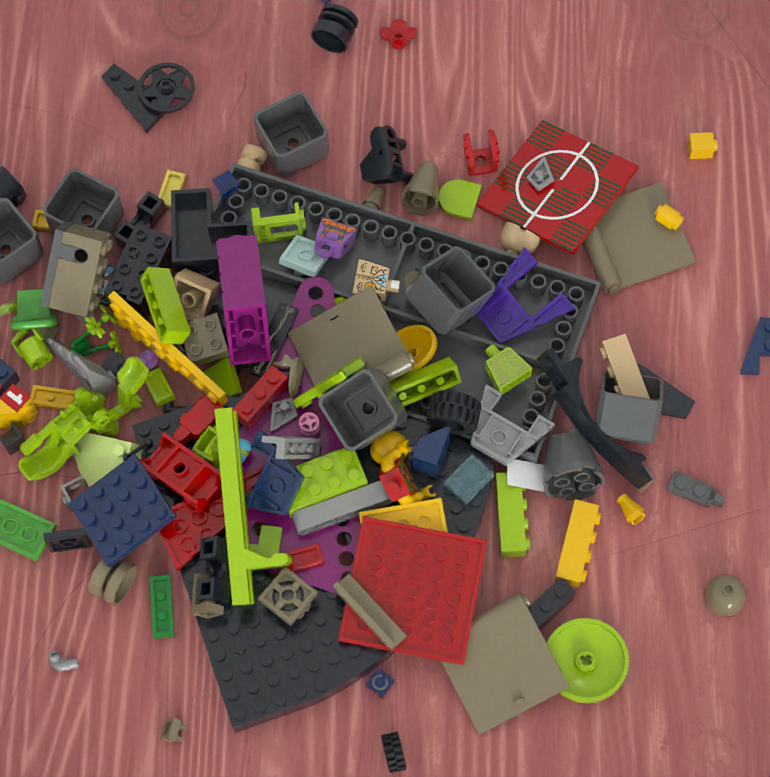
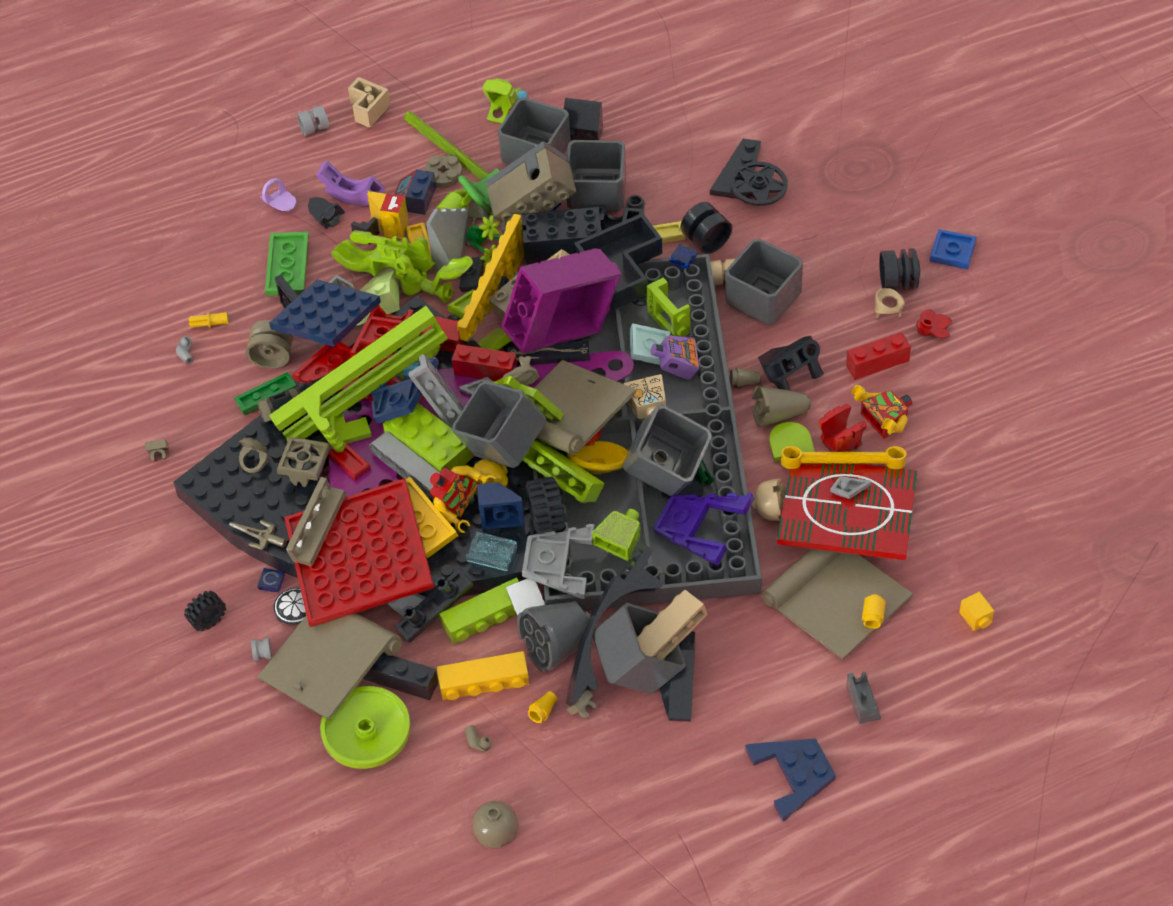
camera: 65 degrees right, 15 degrees down
black hinge [123,438,153,461] -> none
lime brick [140,267,191,344] -> none
dark grey hinge [666,471,726,508] -> none
none -> yellow axle [189,312,229,328]
none -> dark tan piece [229,520,287,550]
none -> dark tan piece [239,438,270,473]
none -> light grey wheel [251,637,272,661]
none -> dish [274,588,306,625]
none -> black plate [395,568,474,643]
none -> dark tan arm [465,725,492,752]
none -> black plate [626,195,645,209]
none -> black wheel [680,202,733,254]
none -> yellow piece [781,446,907,469]
none -> red brick [846,332,911,380]
none -> dark grey hinge [846,672,881,724]
none -> torso [850,385,913,439]
none -> tan piece [875,288,905,319]

